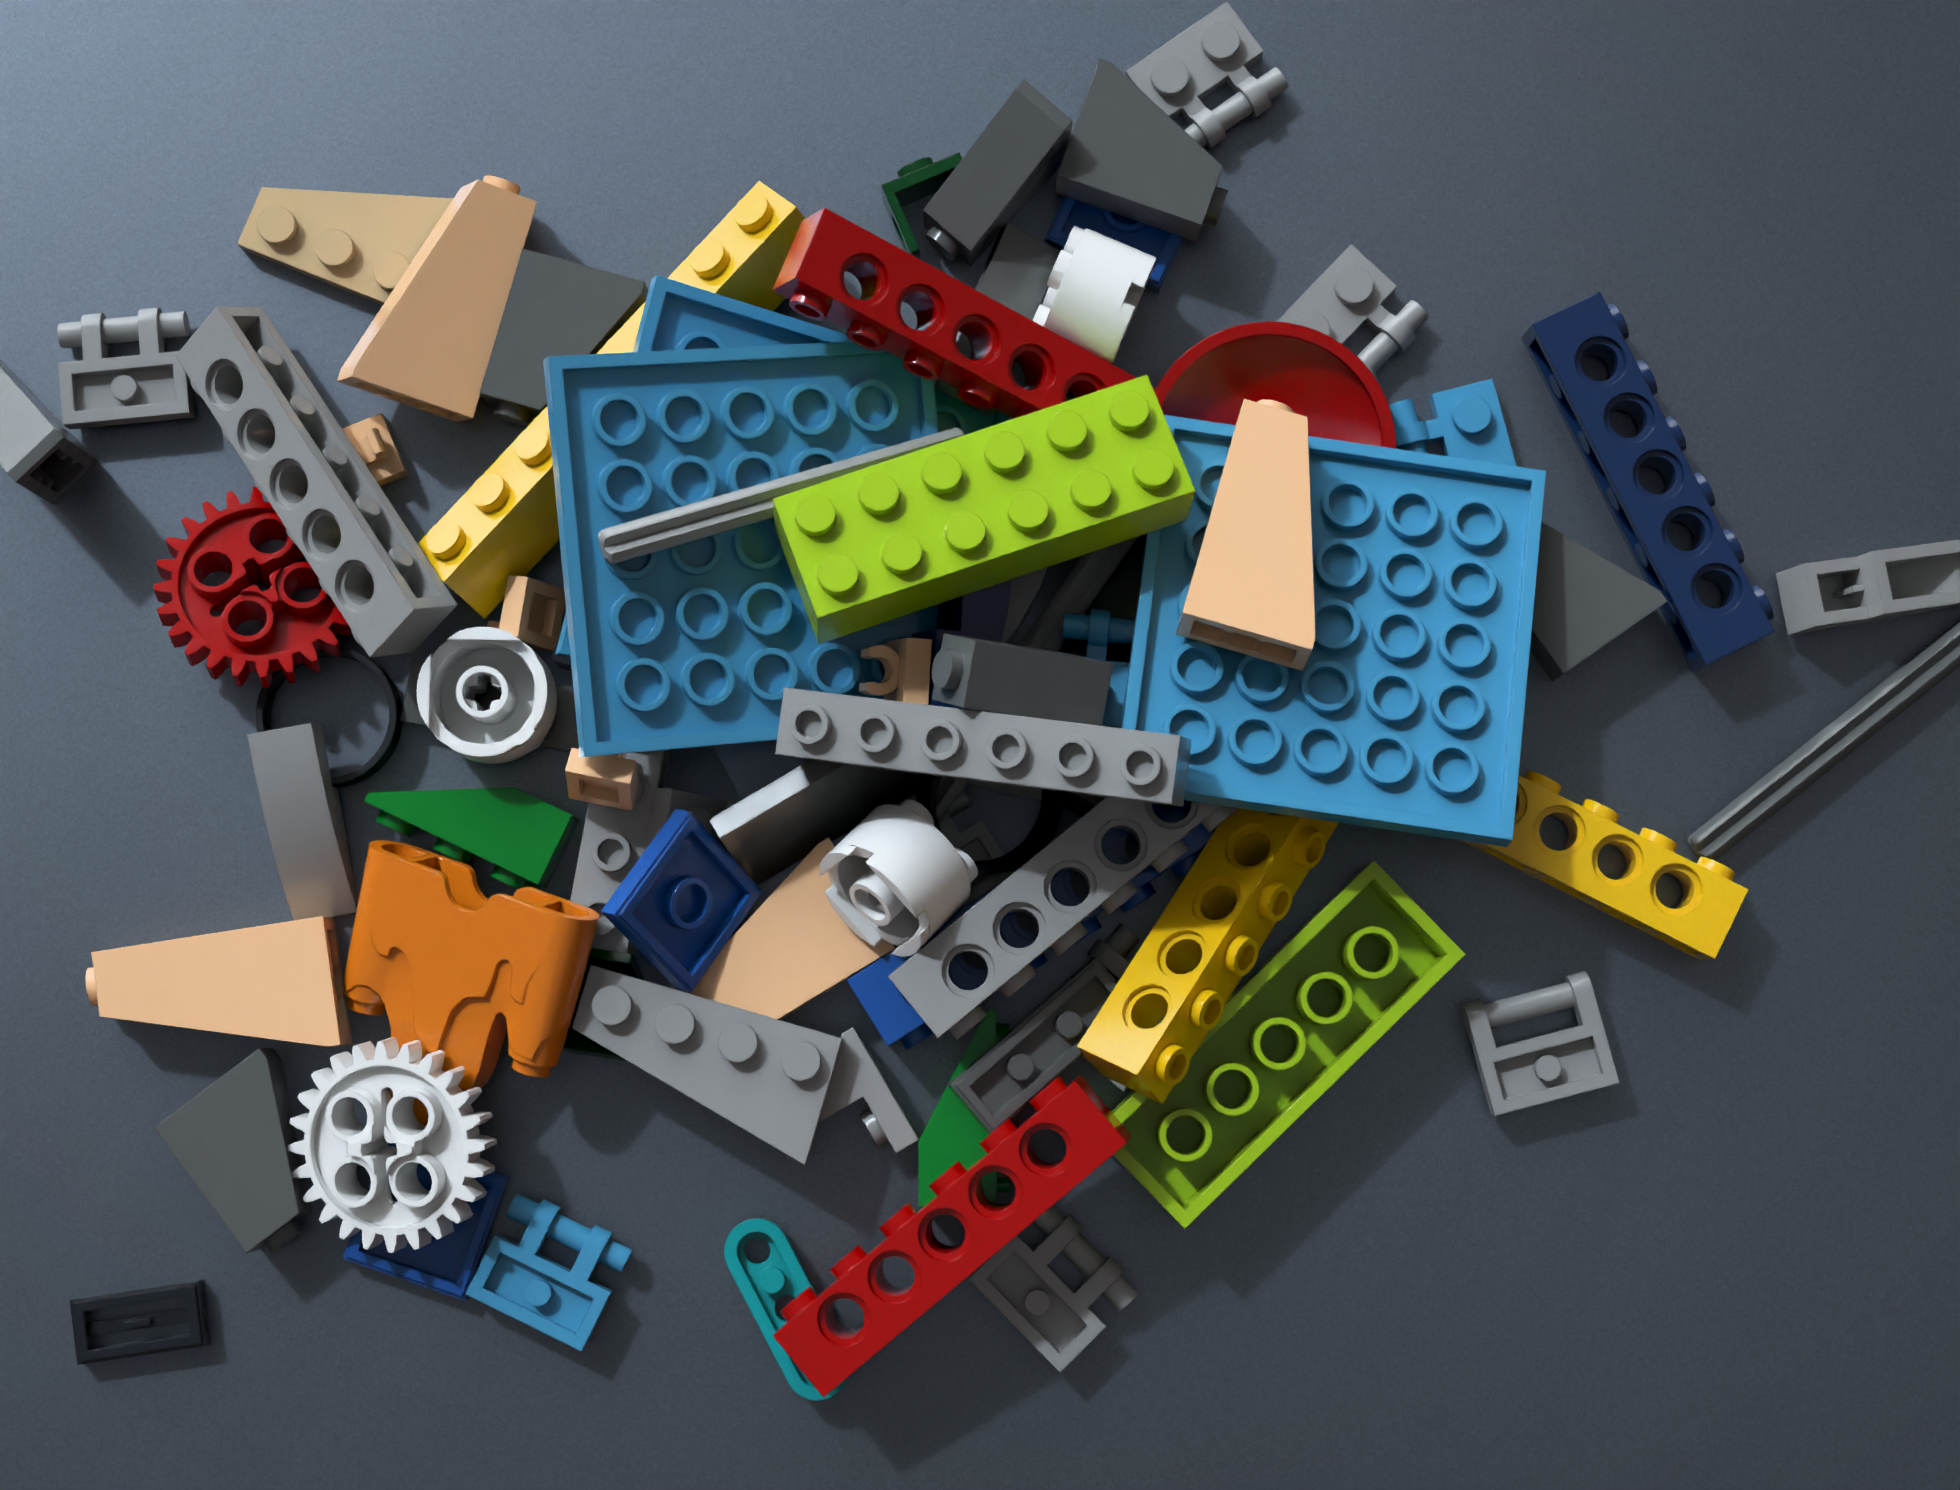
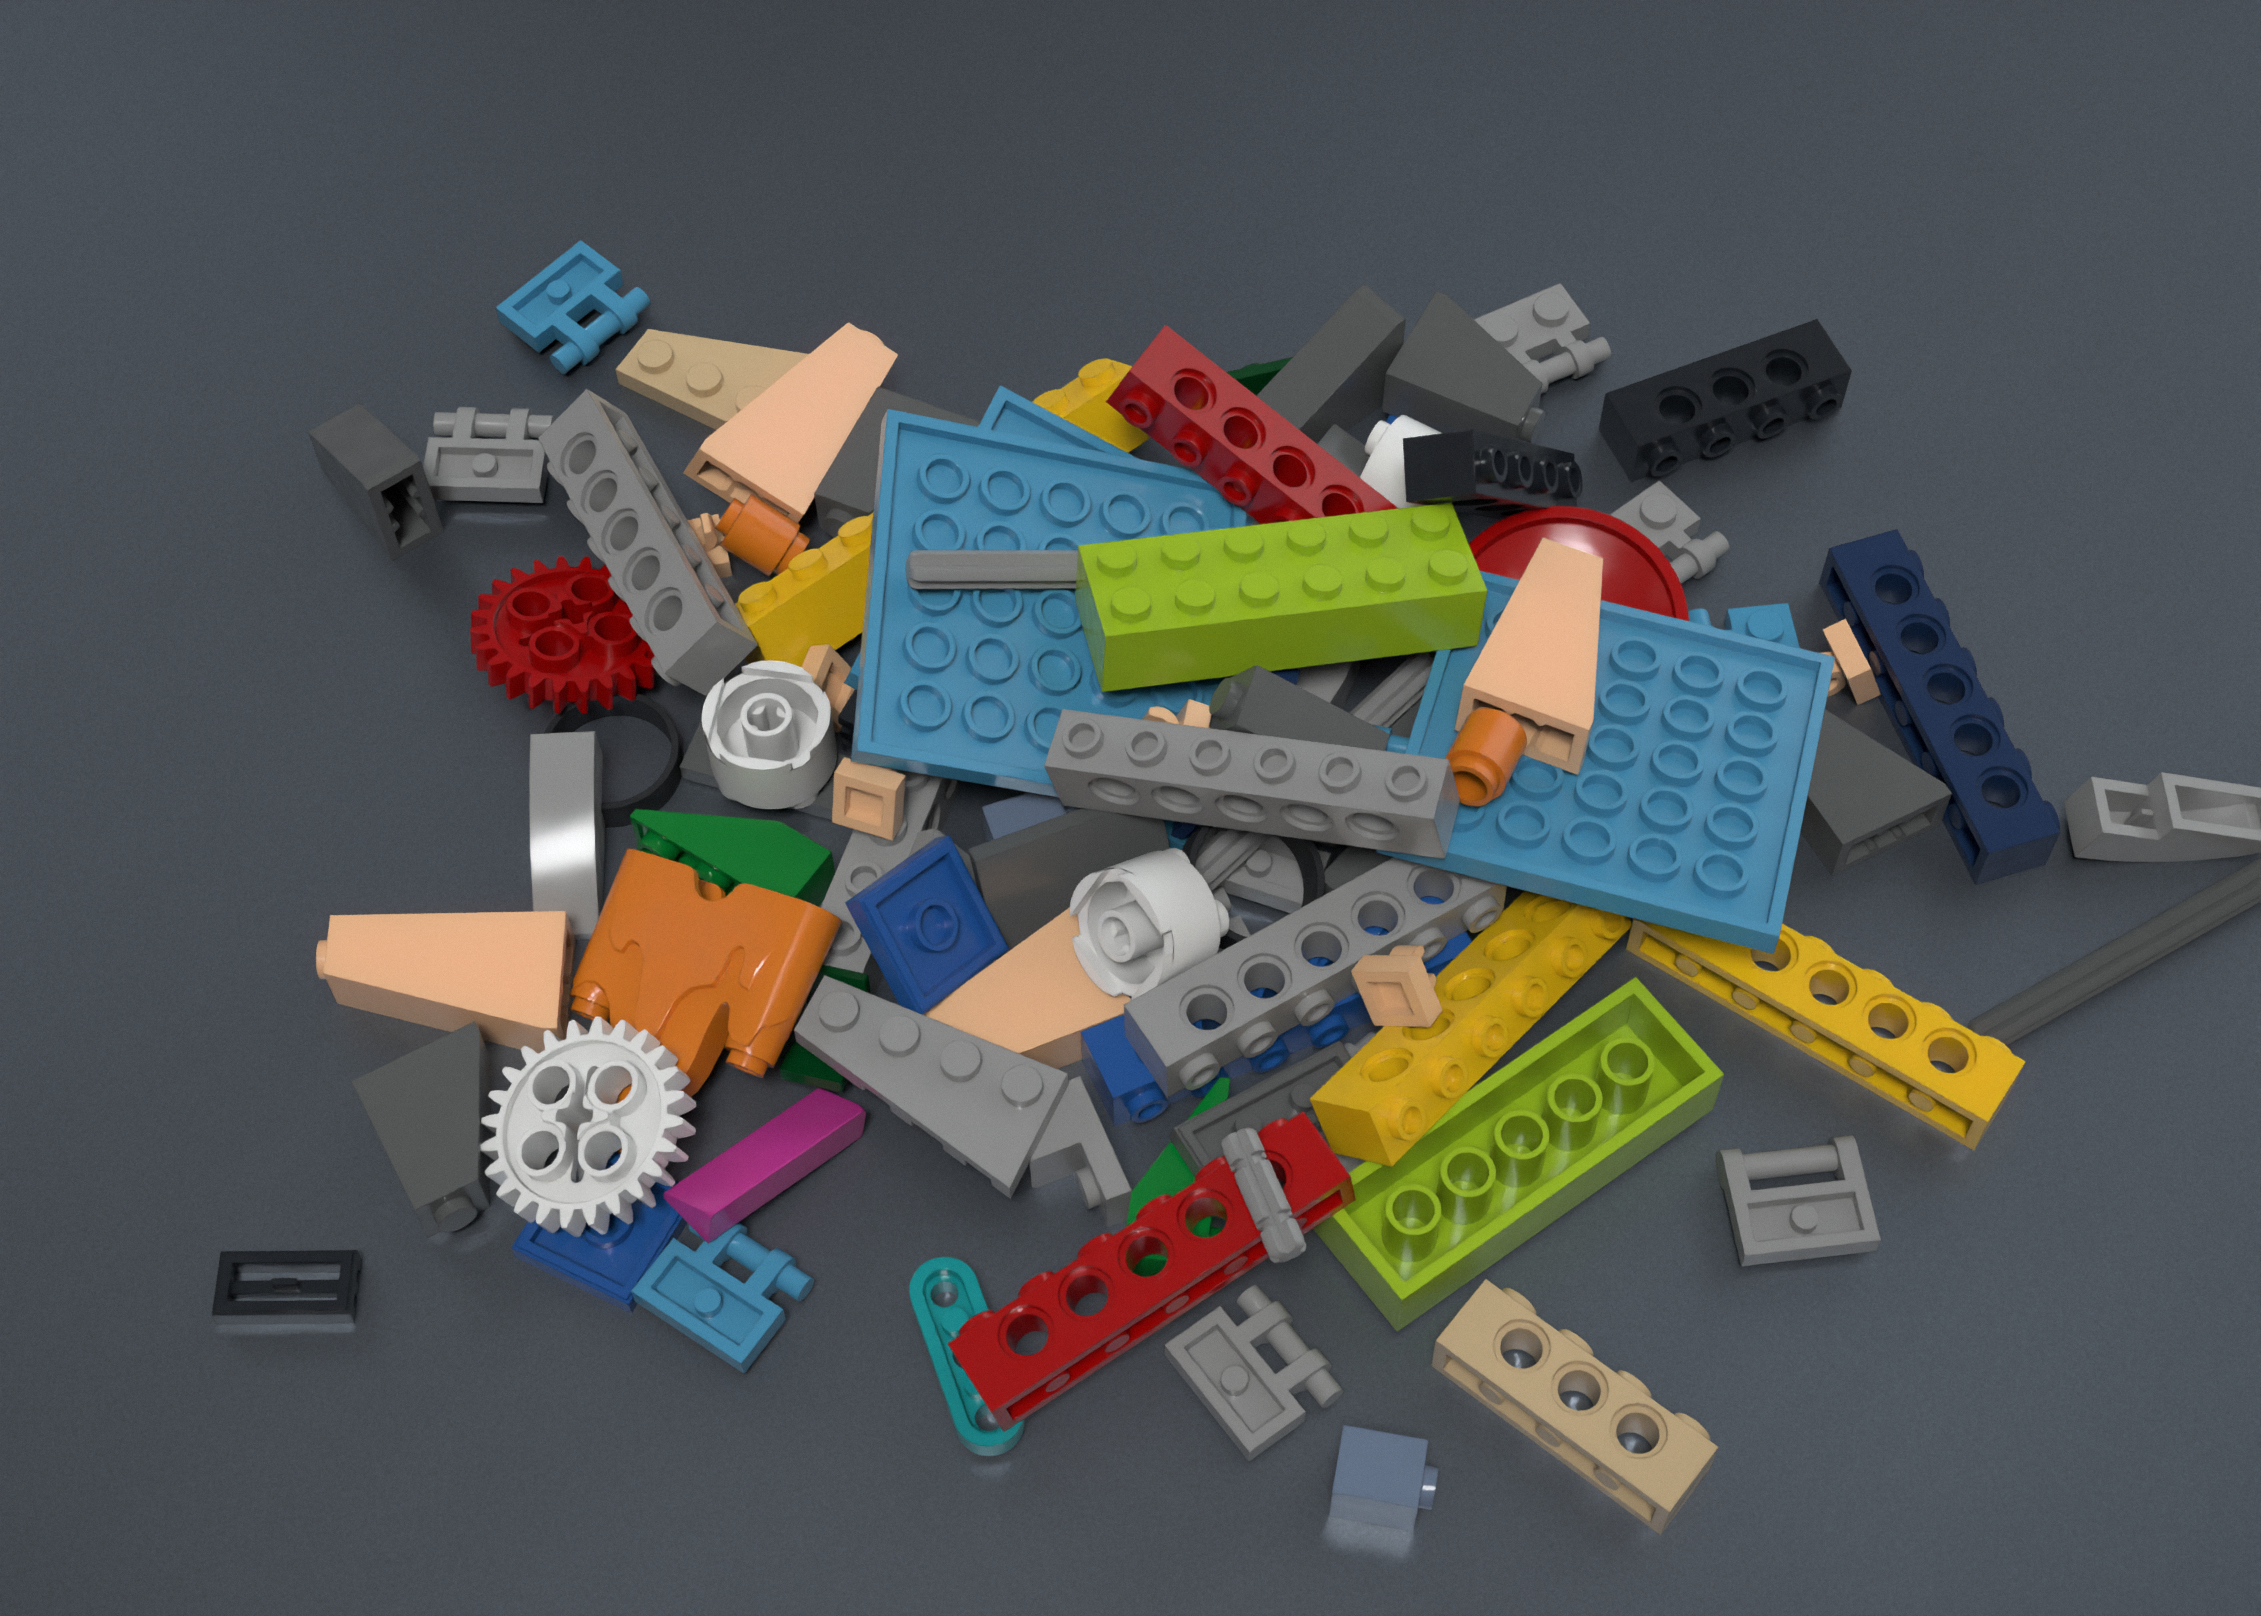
camera: 10 degrees right, 25 degrees down
none -> dark azure plate [496,240,651,374]
none -> dark pink slope [664,1088,866,1243]
none -> orange brick [715,494,810,577]
none -> light grey axle [1221,1127,1306,1264]
none -> sand blue brick [1329,1425,1439,1532]
none -> light nougat tile [1351,945,1443,1027]
none -> black brick [1403,429,1583,520]
none -> tan brick [1431,1279,1719,1535]
none -> orange brick [1445,708,1527,807]
none -> black brick [1599,319,1852,482]
none -> light nougat tile [1821,619,1881,705]

